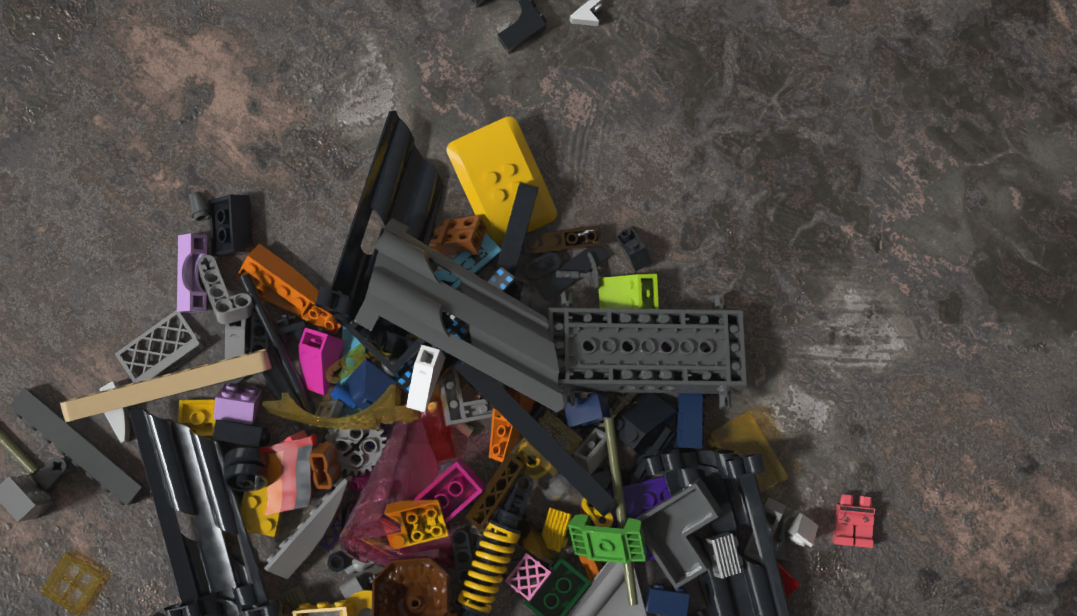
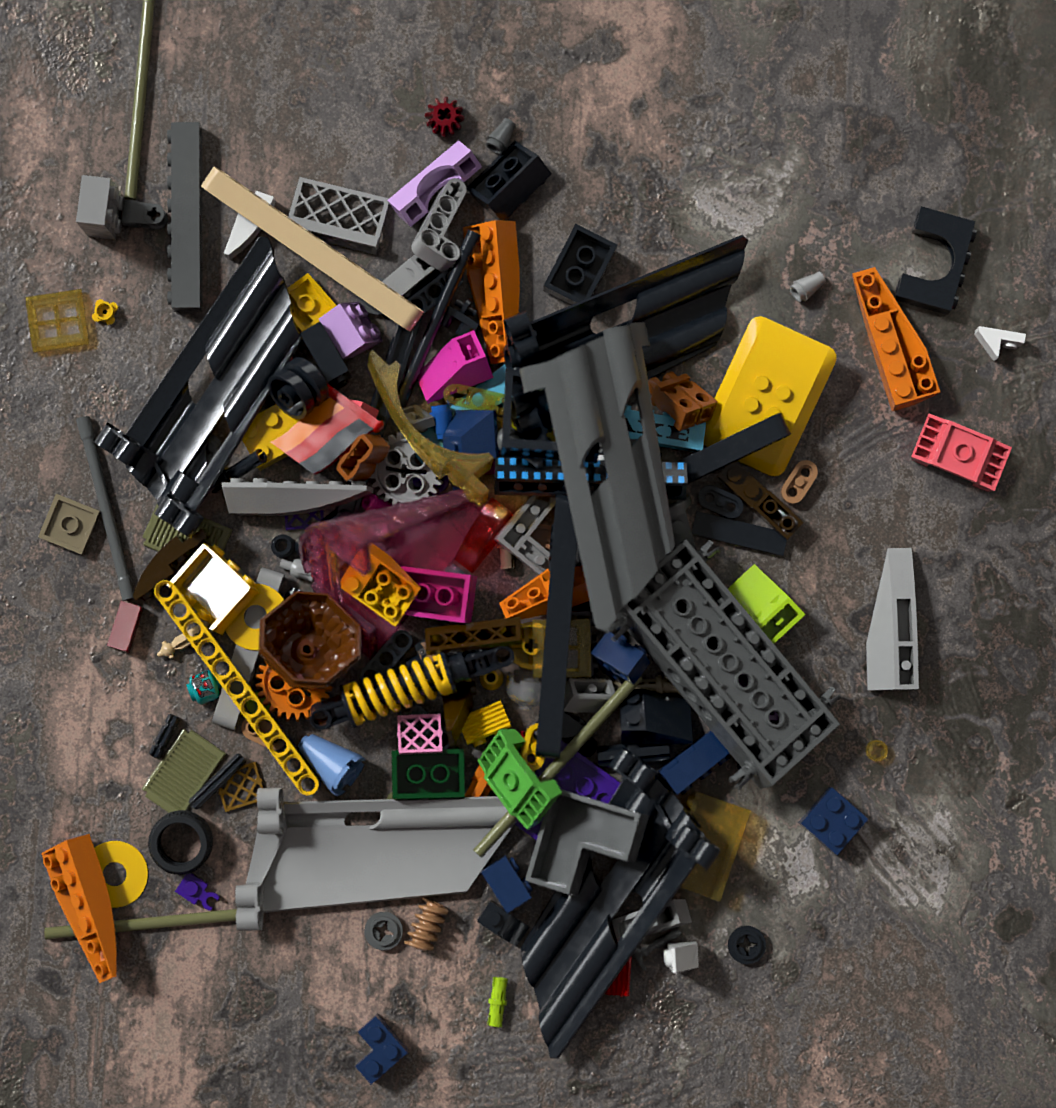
camera: 50 degrees right, 0 degrees up
white slope [406,345,445,412] -> none
dark grey piece [556,252,598,289] -> none
black slope [615,227,652,272] -> none
light grey brick [706,532,743,578] -> none
coral hips [832,494,875,548] -> none
none -> yellow plate [92,299,118,325]
none -> black pin [211,449,267,494]
none -> dark red gear [425,97,465,138]
none -> yellow cone [480,669,503,690]
none -> black brick [543,224,618,305]
none -> black gear [727,925,766,964]
none -> medium nougat plate [781,460,818,504]
none -> light grey cone [790,272,826,302]
none -> dark blue brick [798,787,868,855]
none -> orange wedge [852,267,940,412]
none -> clear yellow bush [865,740,888,761]
none -> light grey wedge [866,548,919,691]
none -> coral plate [911,414,1012,492]

